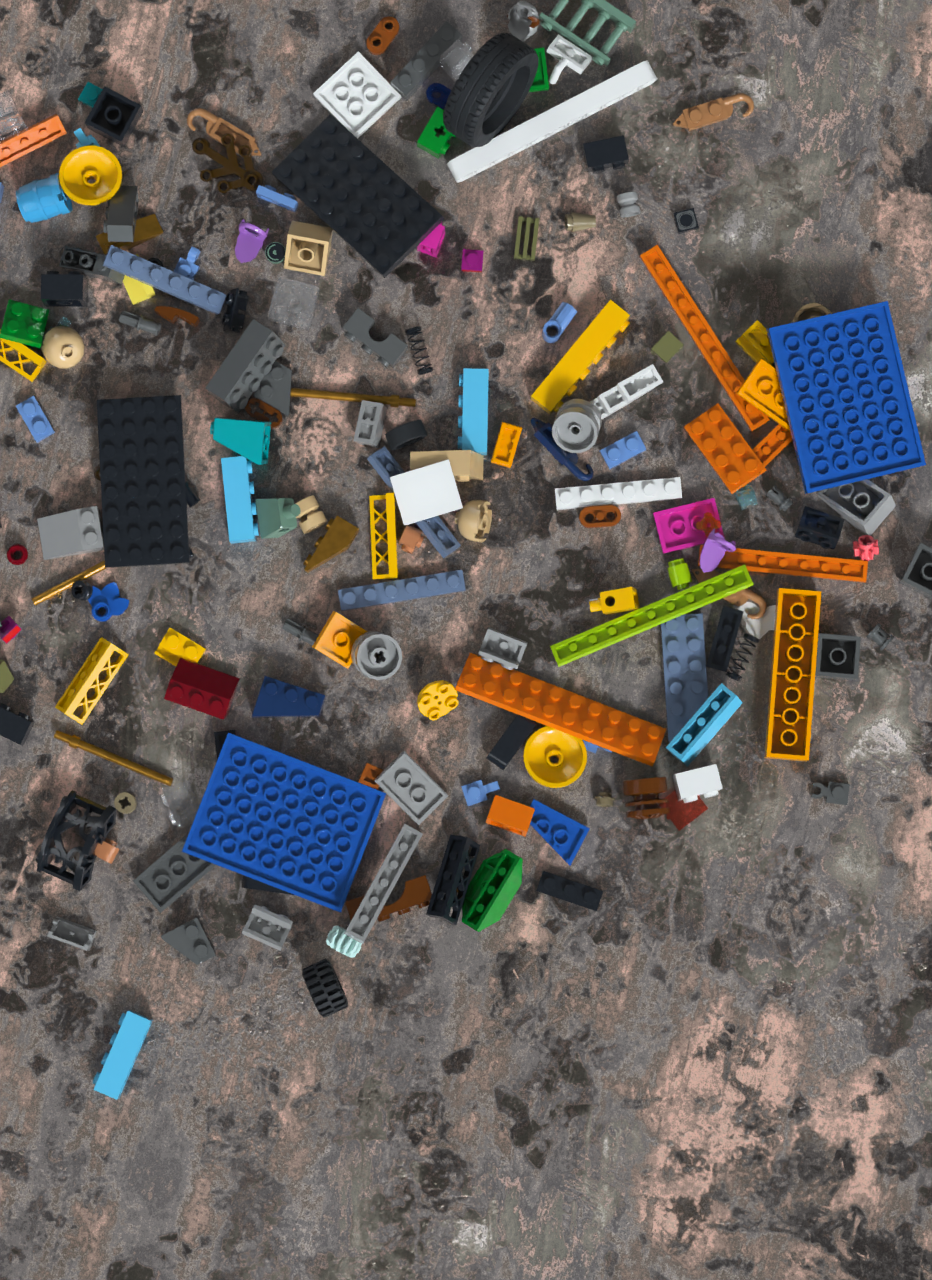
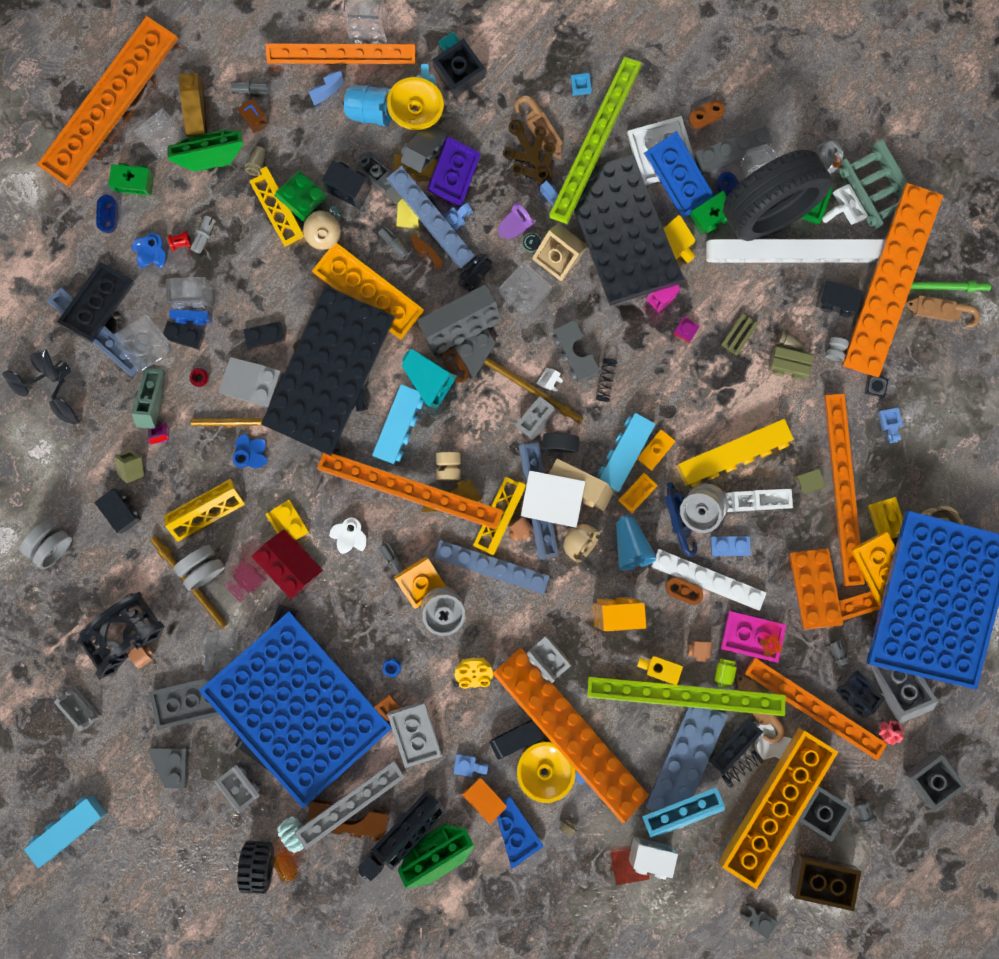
camera: 25 degrees right, 0 degrees up
medium blue plate [16,396,55,443] -> none
black bush [71,580,93,600] -> none
dark tan wheel [114,792,137,814] -> none
dark blue wedge [252,676,326,718] -> none
sand green torso [255,498,301,539] -> none
black plate [536,871,603,911] -> none
medium blue piece [542,302,577,343] -> none
reddish brown wheel [622,777,670,820] -> none
medium lavender piece [699,529,736,573] -> none
clear light blue wheel [735,485,758,510] -> none
none -> light grey wheel [173,545,225,591]
none -> clear pink brick [224,563,266,602]
none -> black plate [243,321,285,349]
none -> clear orange brick [273,851,299,883]
none -> light orange plate [312,243,425,341]
none -> orange plate [317,453,503,530]
none -> white plate [329,517,367,554]
none -> black plate [357,852,384,881]
none -> blue plate [383,658,401,678]
none -> dark purple plate [427,137,481,206]
none -> white tile [537,368,563,391]
none -> lime plate [549,57,642,224]
none -> dark azure plate [570,73,592,96]
none -> light orange brick [593,597,646,631]
none -> dark azure cone [616,515,656,571]
none -> light orange plate [637,430,676,471]
none -> blue plate [644,131,714,218]
none -> yellow torso [663,215,696,264]
none -> nougat plate [687,640,712,662]
none -> olive brick [768,346,814,381]
none -> dark brown brick [789,853,862,911]
none -> orange plate [841,183,943,377]
none -> medium blue plate [878,408,903,443]
none -> bright green bar [911,281,991,292]

